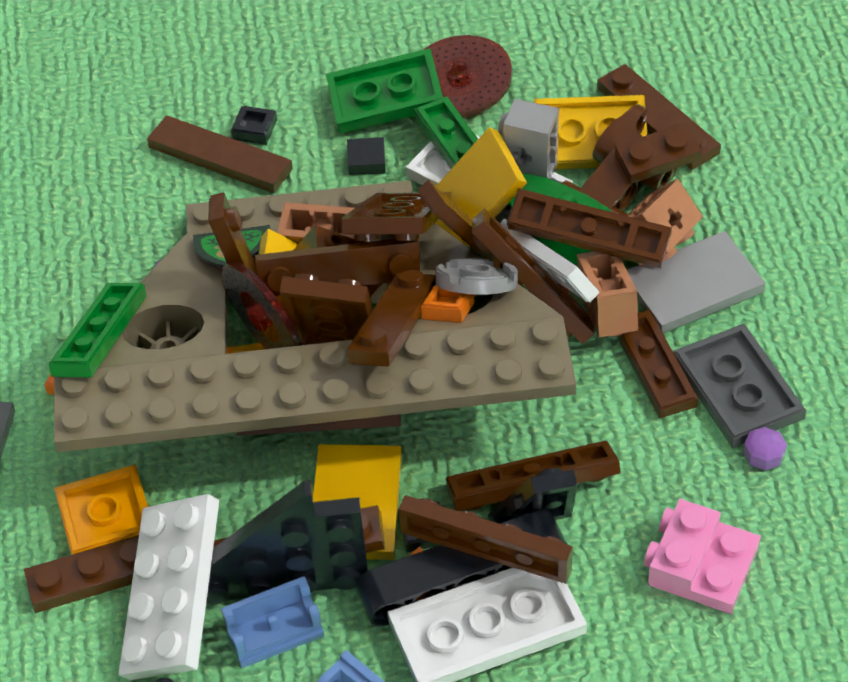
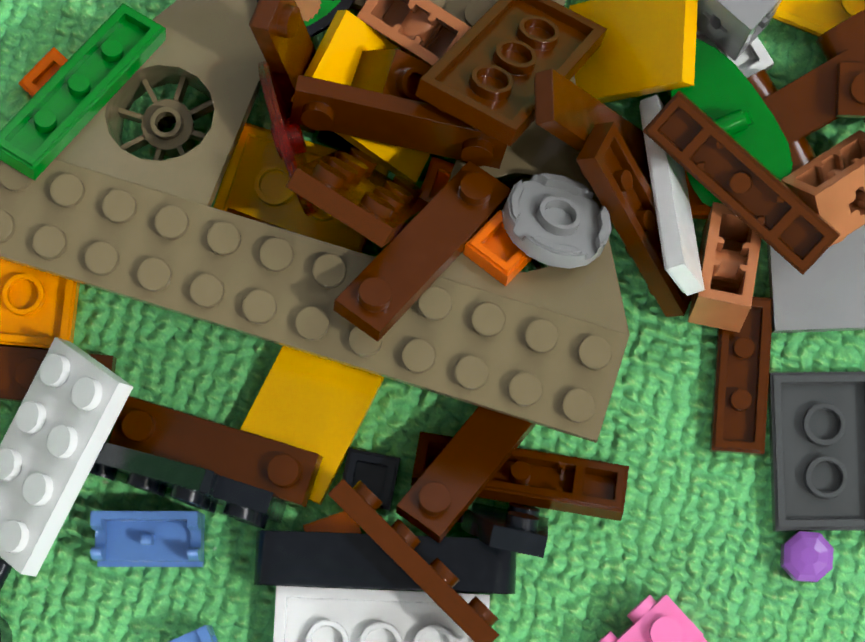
camera: 25 degrees right, 30 degrees up
none -> reddish brown plate [396,407,536,543]

